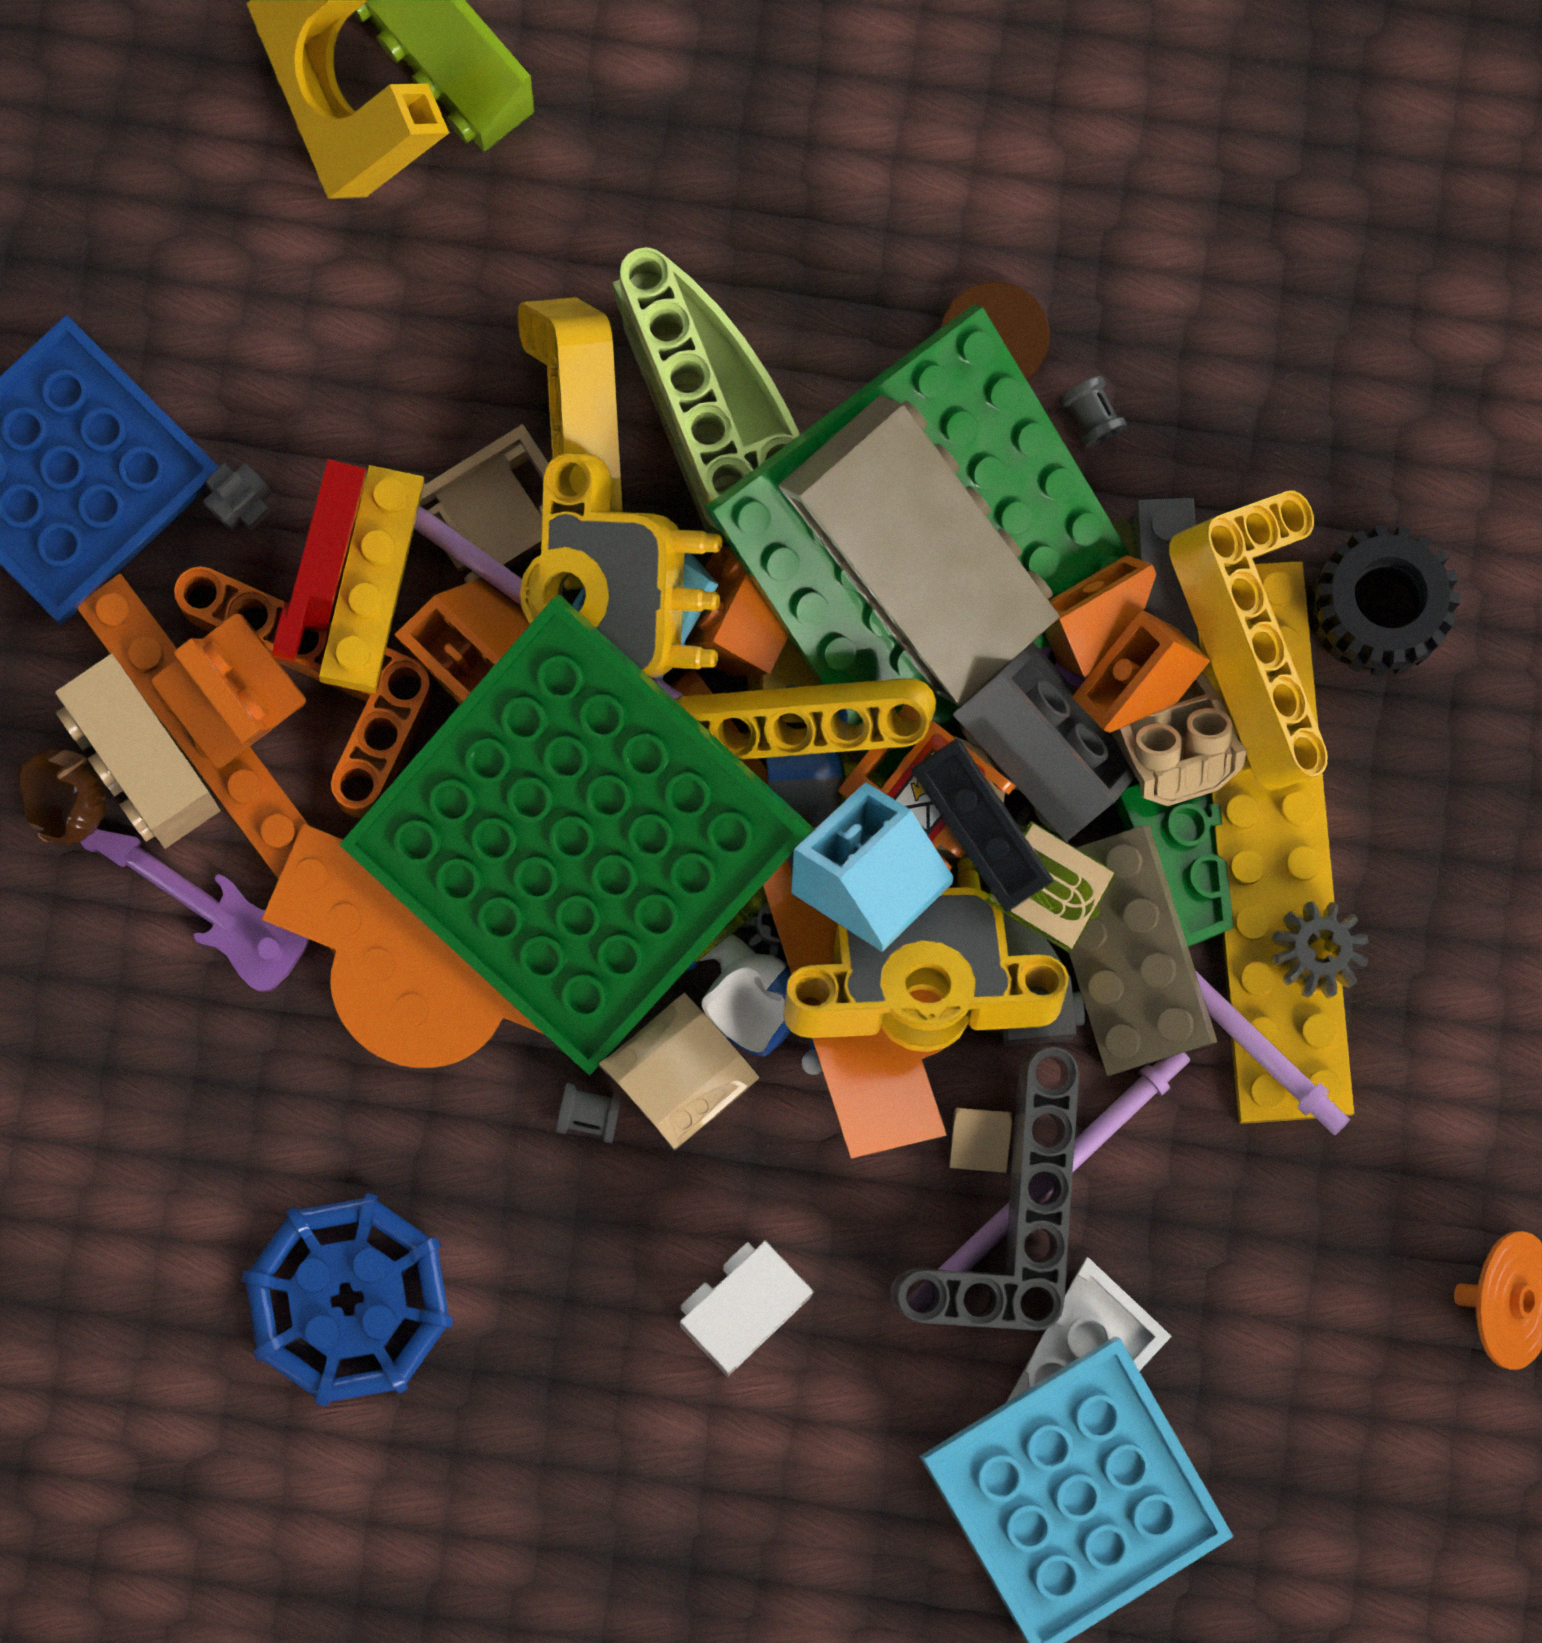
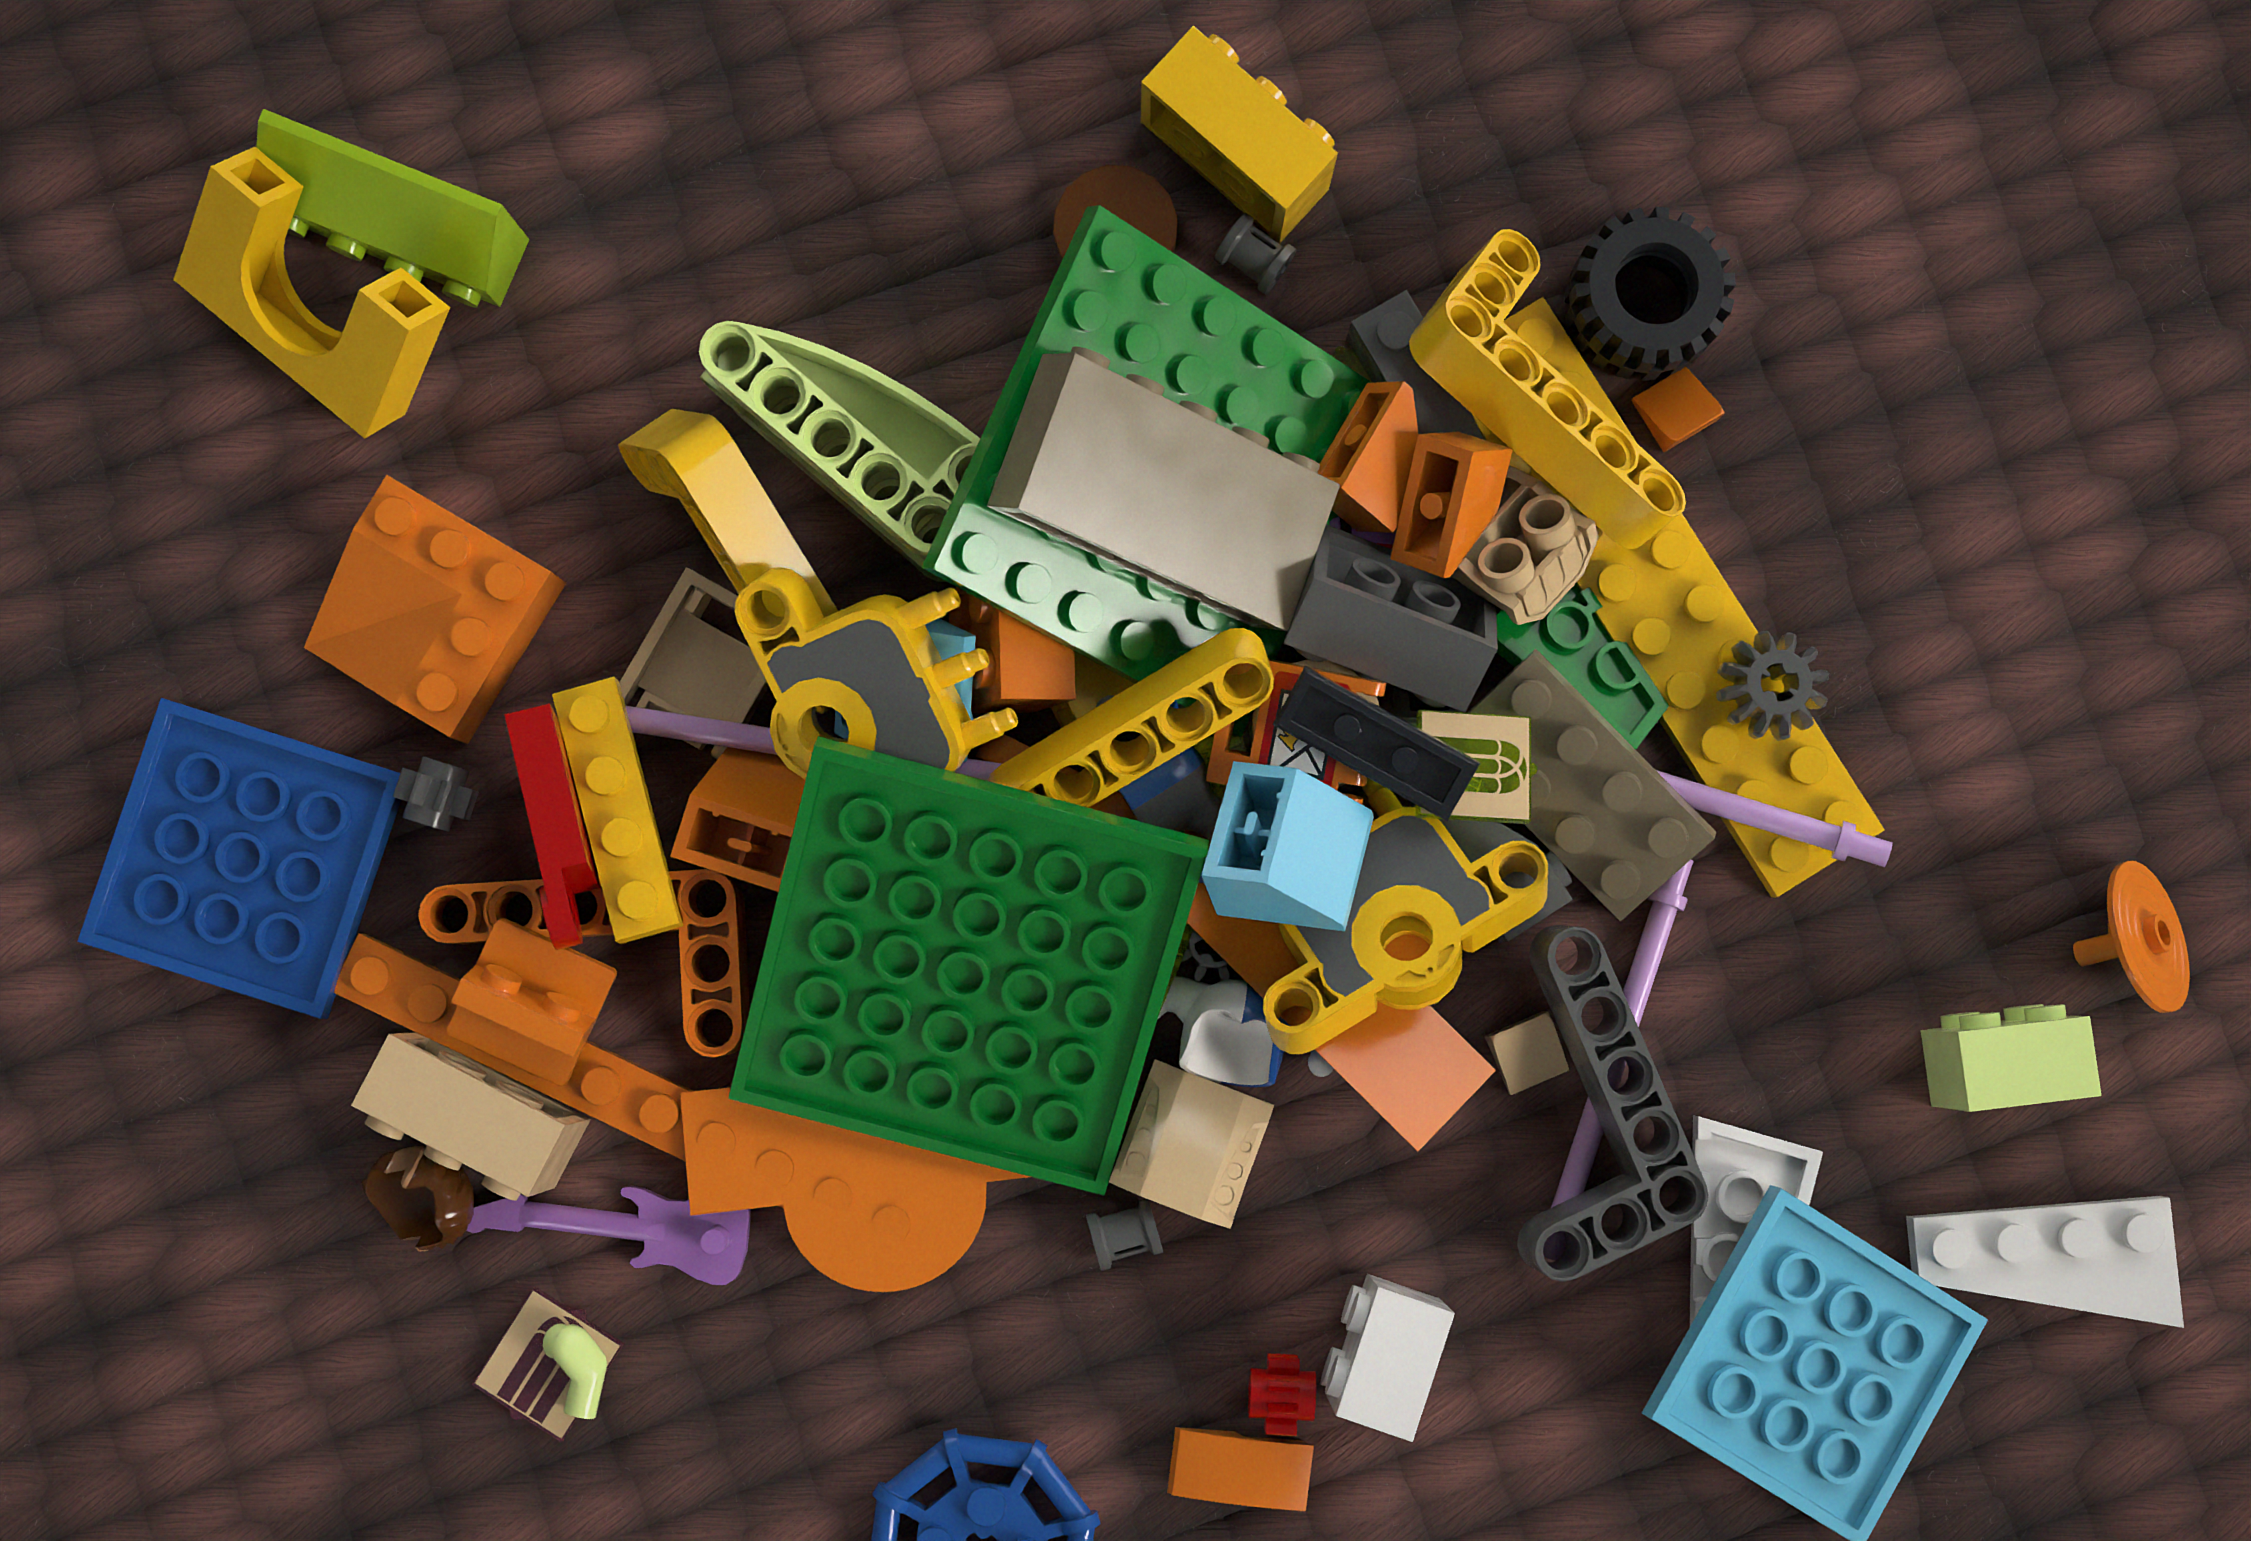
camera: 20 degrees left, 5 degrees up
none -> orange slope [304,475,566,744]
none -> piece [472,1287,625,1442]
none -> yellowish green arm [543,1323,607,1419]
none -> yellow brick [1141,26,1338,244]
none -> orange slope [1167,1427,1314,1511]
none -> red gear [1248,1353,1316,1436]
none -> orange slope [1631,366,1725,452]
none -> white wing [1906,1196,2184,1328]
none -> yellowish green brick [1921,1004,2102,1112]

